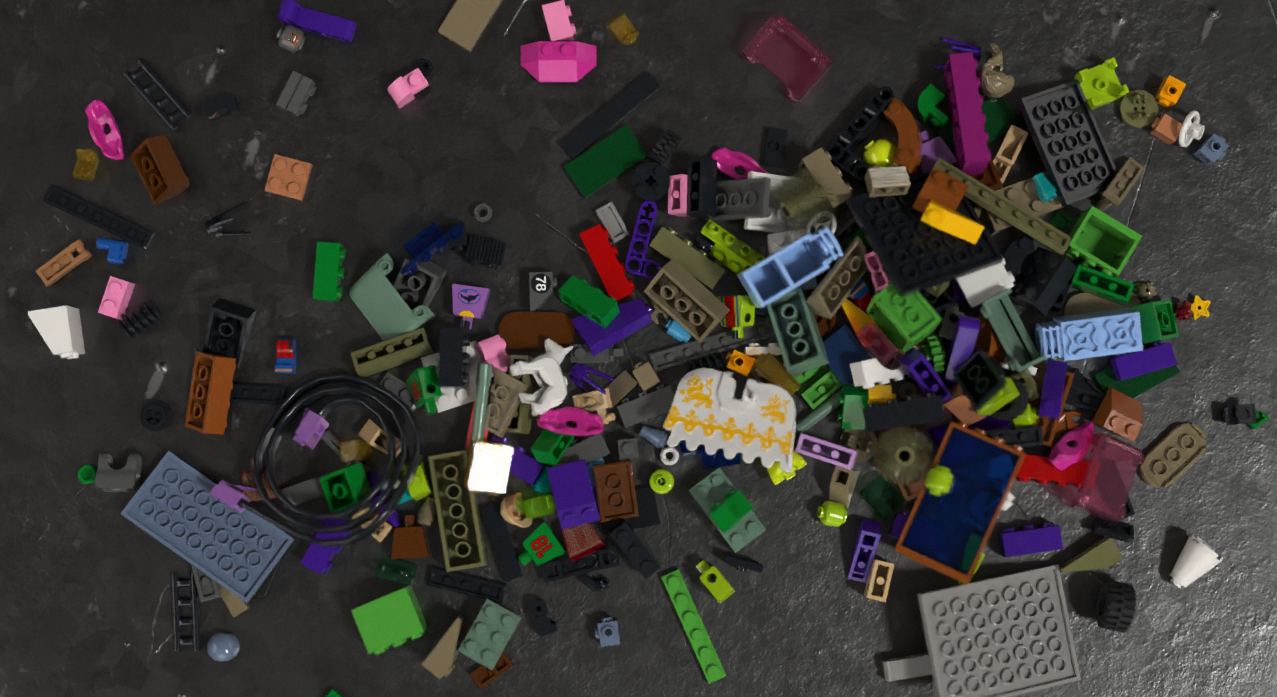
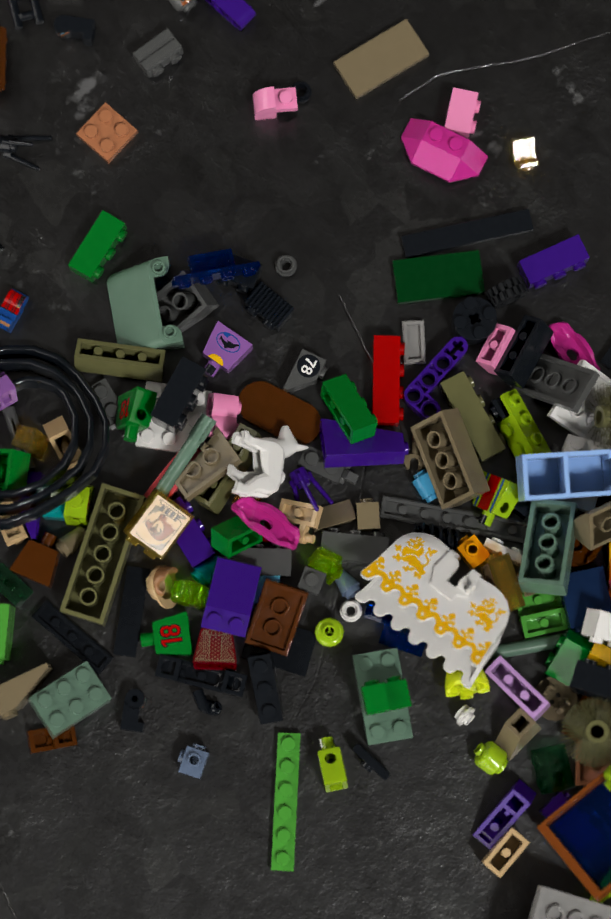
camera: 25 degrees right, 5 degrees down
none -> clear neon green bracket [307,546,343,585]
none -> white plate [454,705,475,726]
none -> dark purple brick [517,234,590,289]

